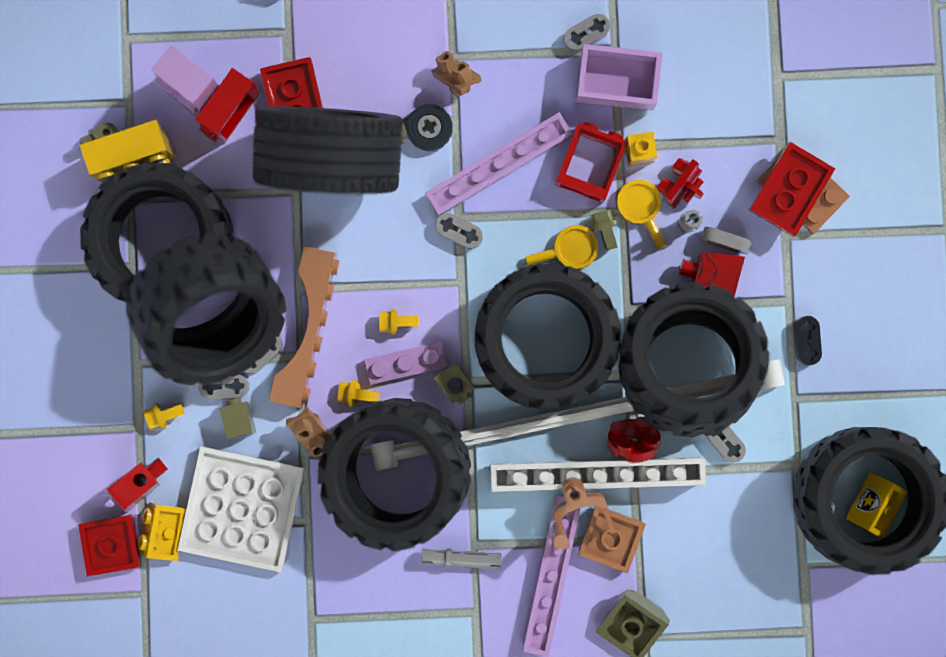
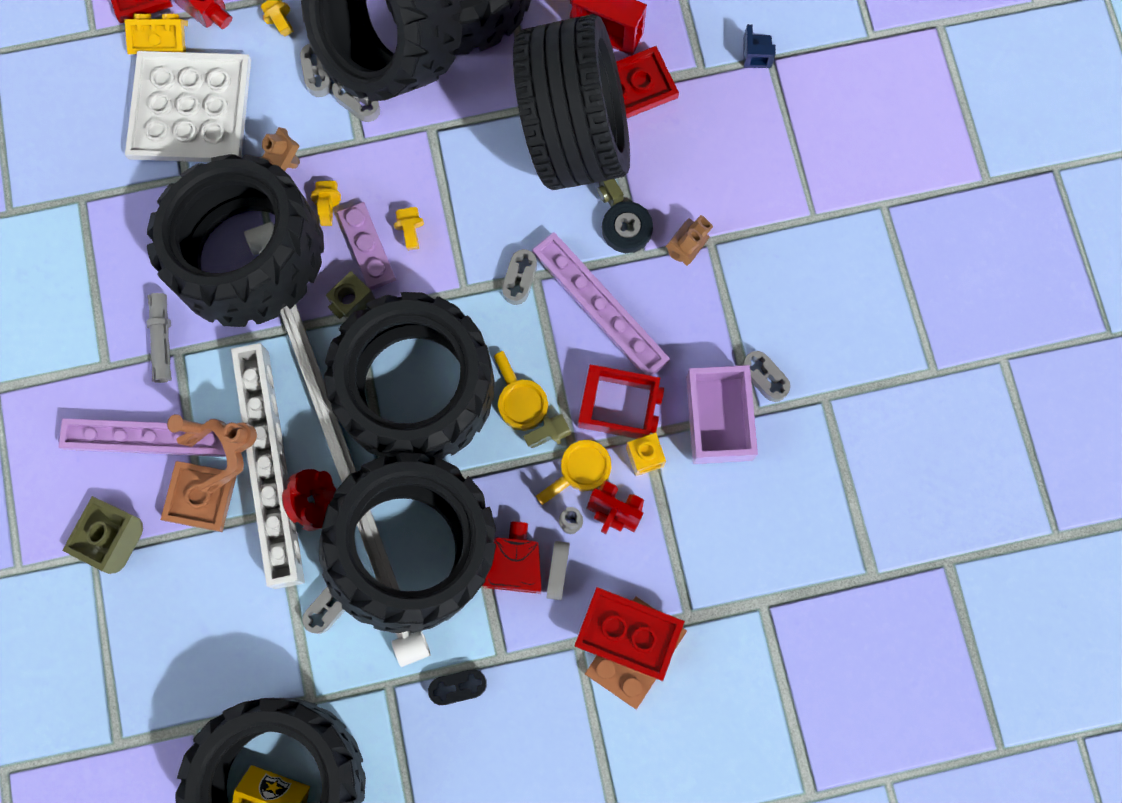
camera: 90 degrees right, 10 degrees down
olive brick [219,398,256,439] -> none
nougat arch [269,246,340,408] -> none

